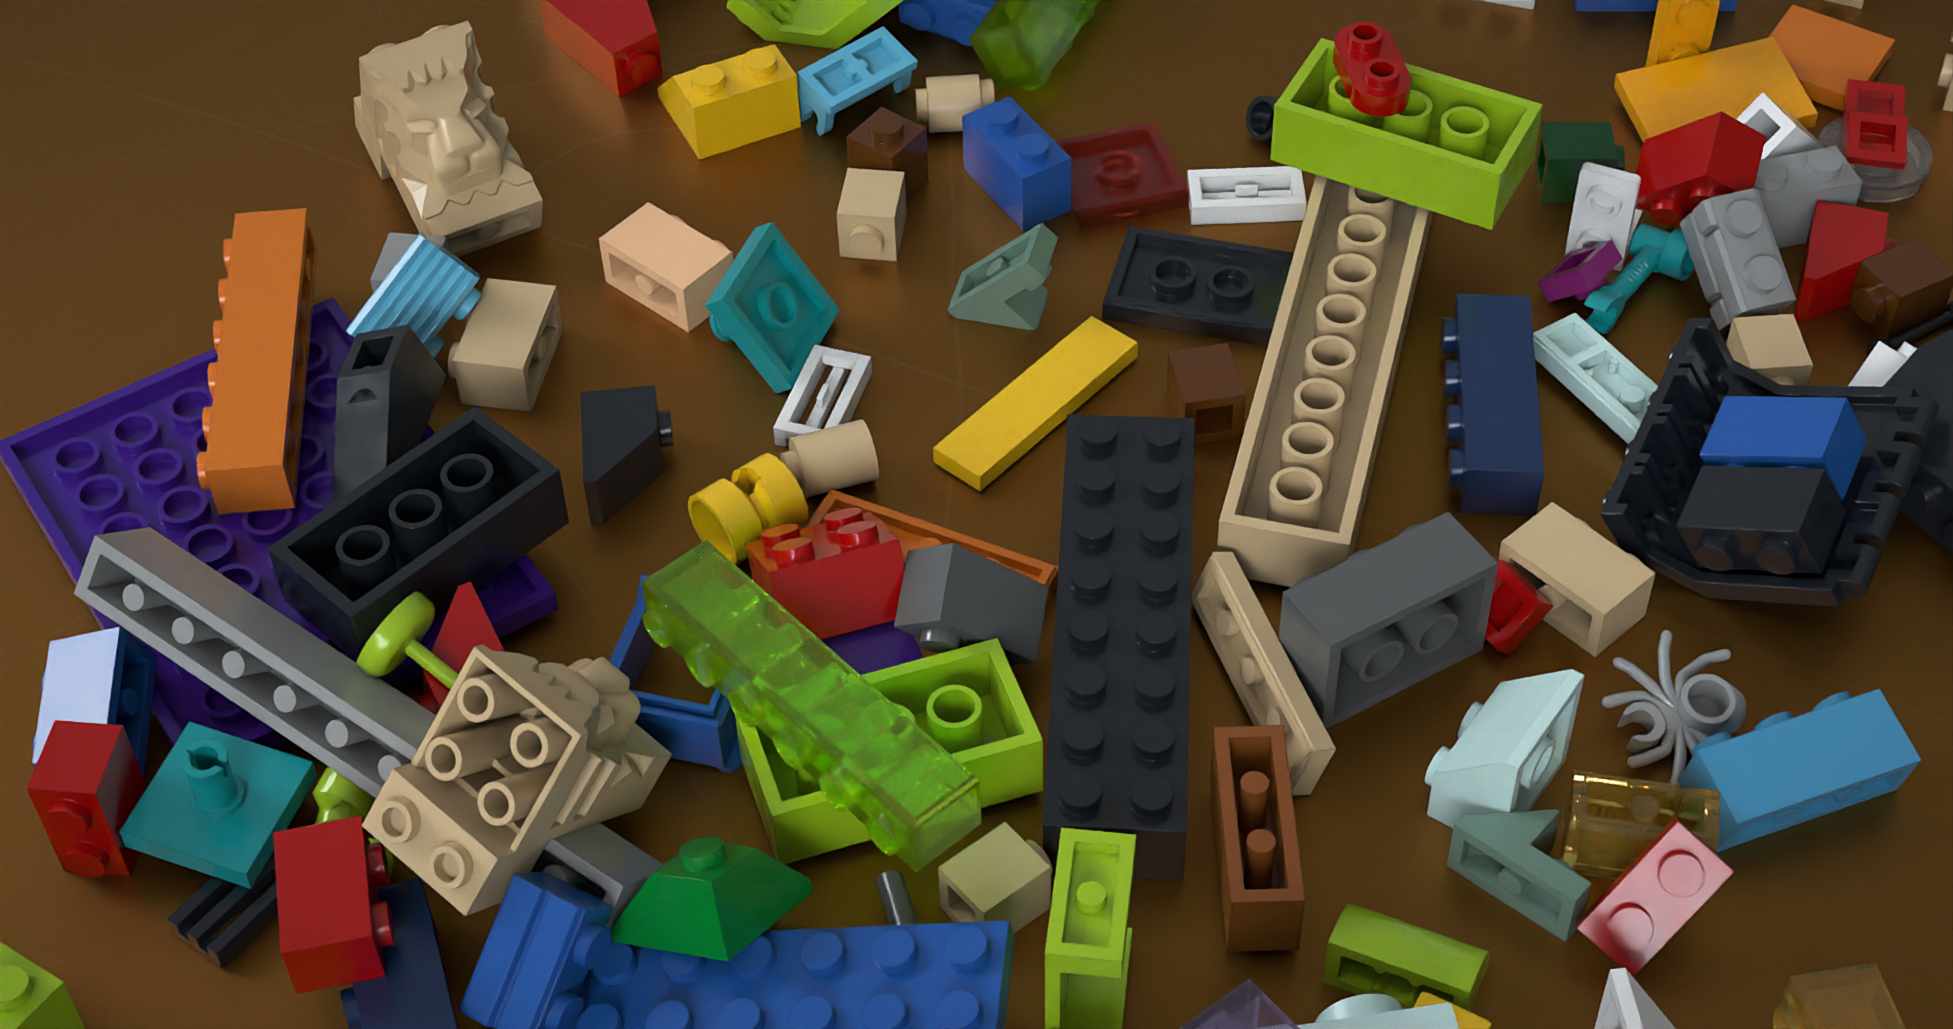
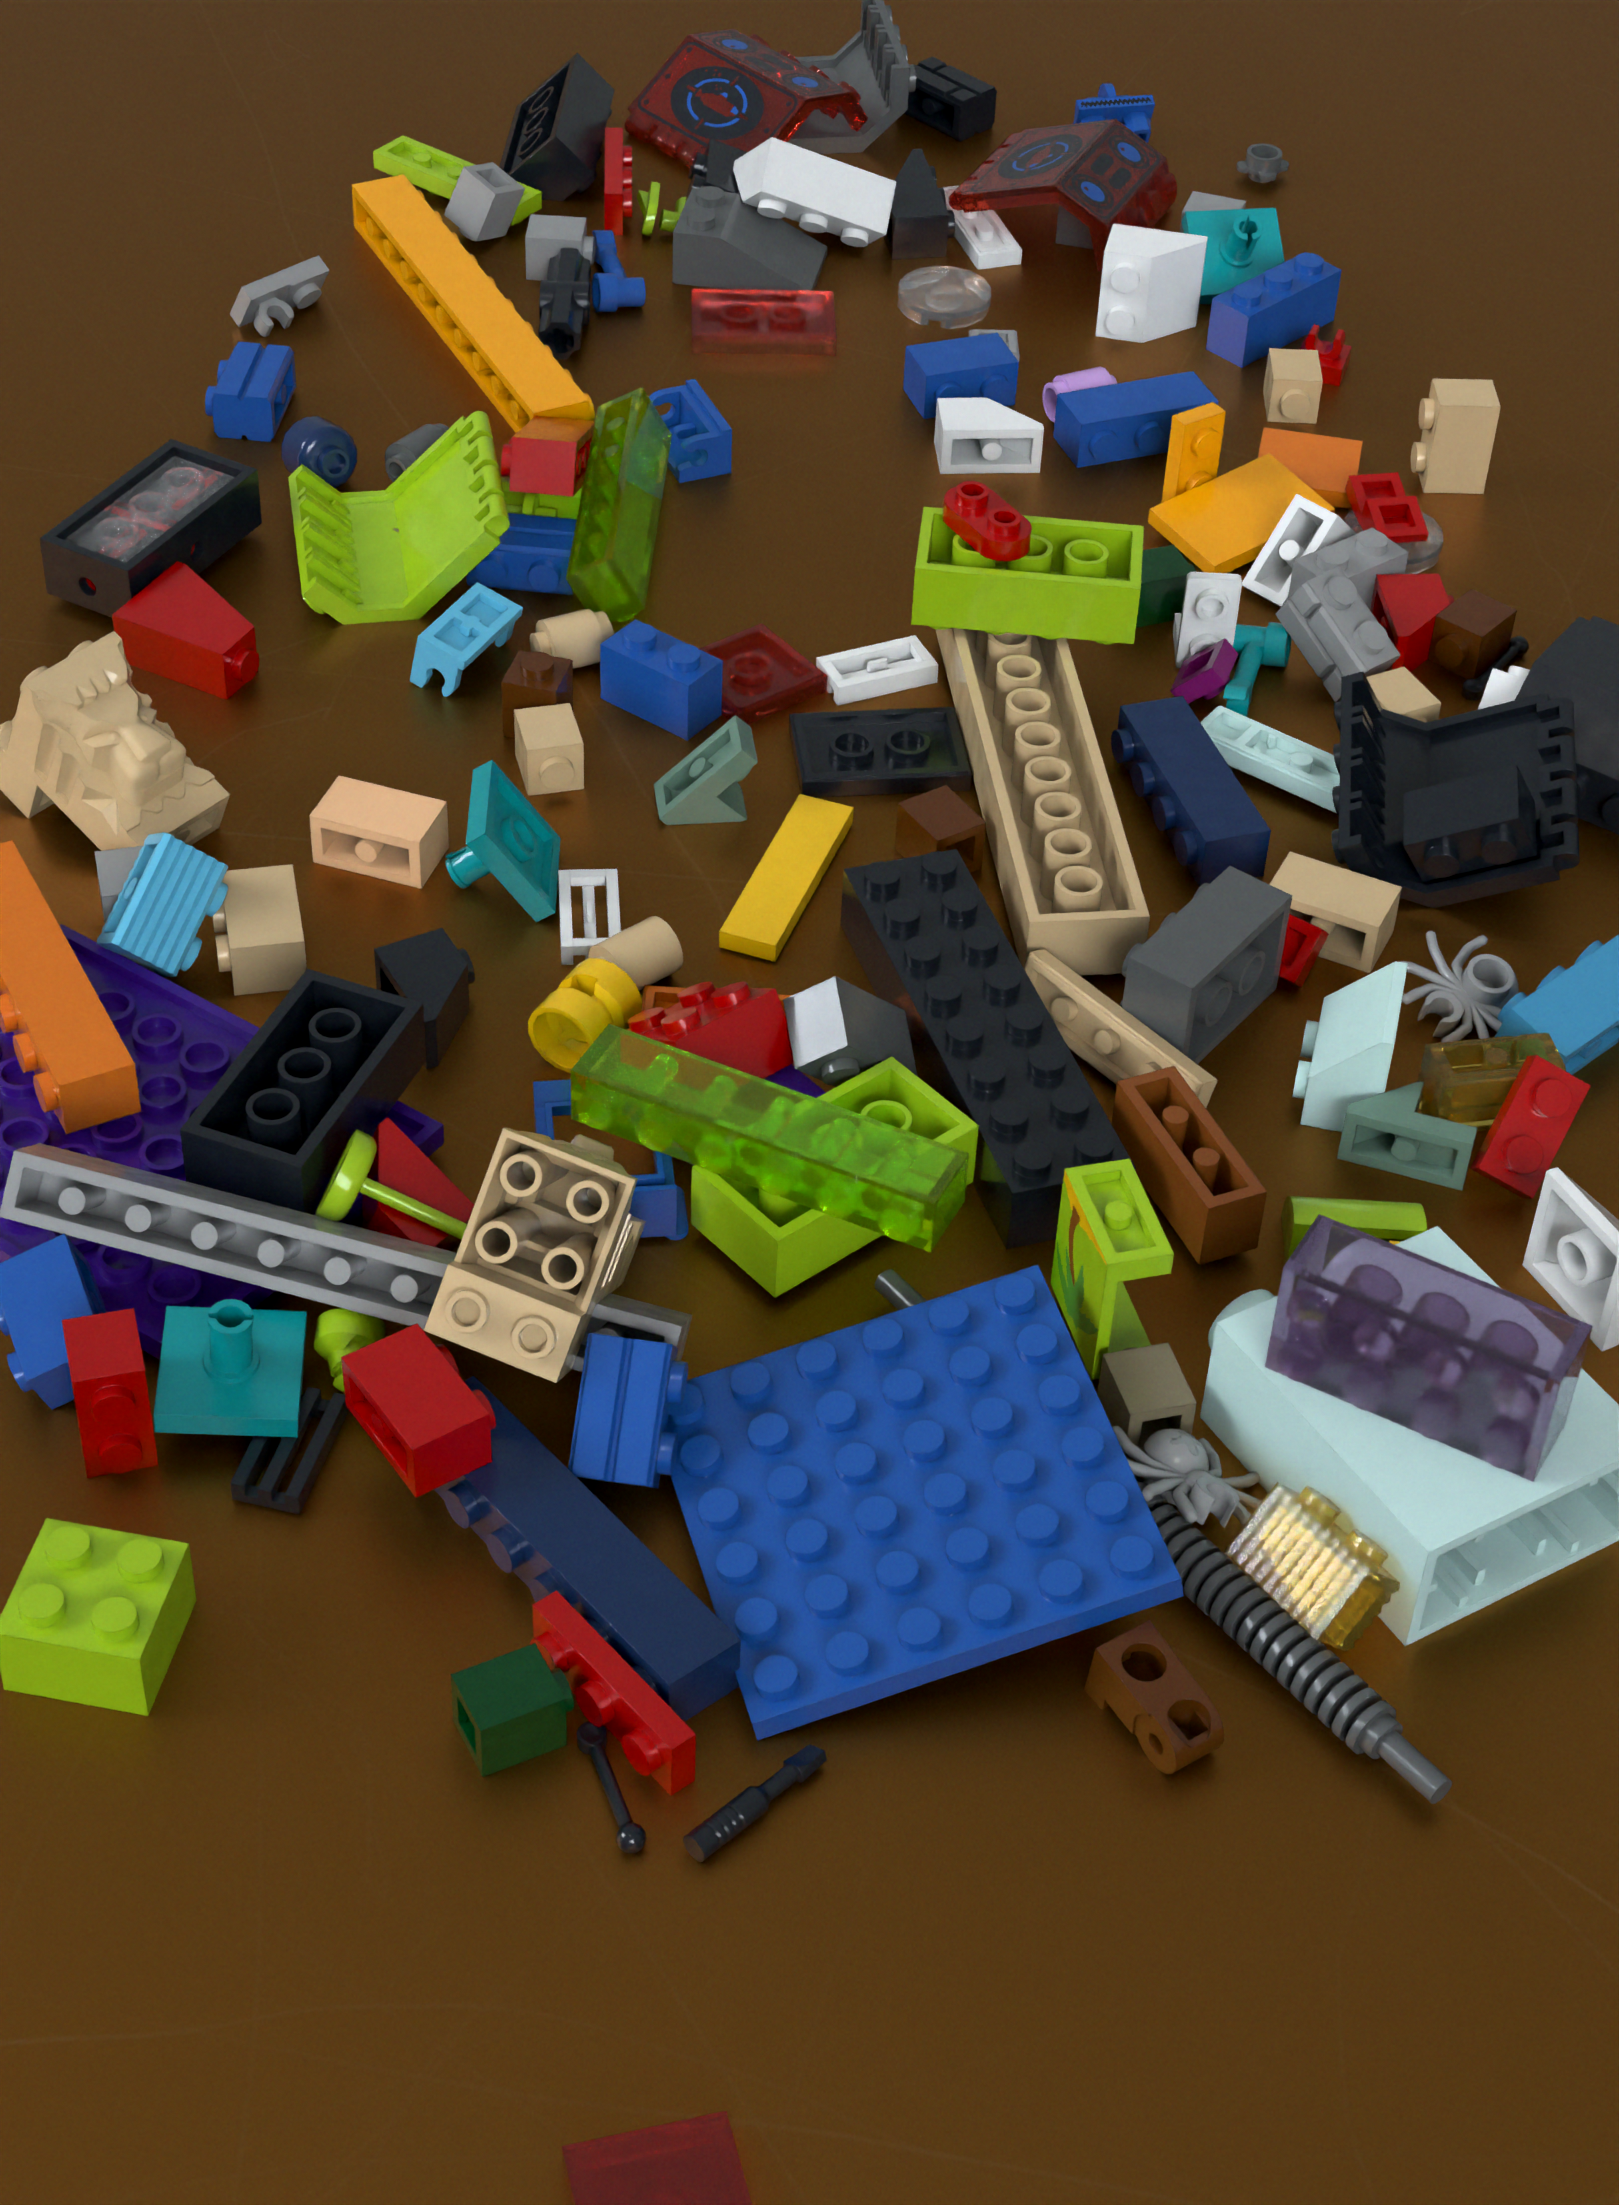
camera: 25 degrees left, 5 degrees down
black slope [332,325,446,504] -> none
green slope [610,837,813,962] -> none
yellow slope [657,44,801,160] -> none
tan brick [938,822,1053,933] -> none
black hinge [1246,95,1279,142] -> none
red brick [1636,111,1766,225] -> none
blue brick [1700,396,1867,501] -> none

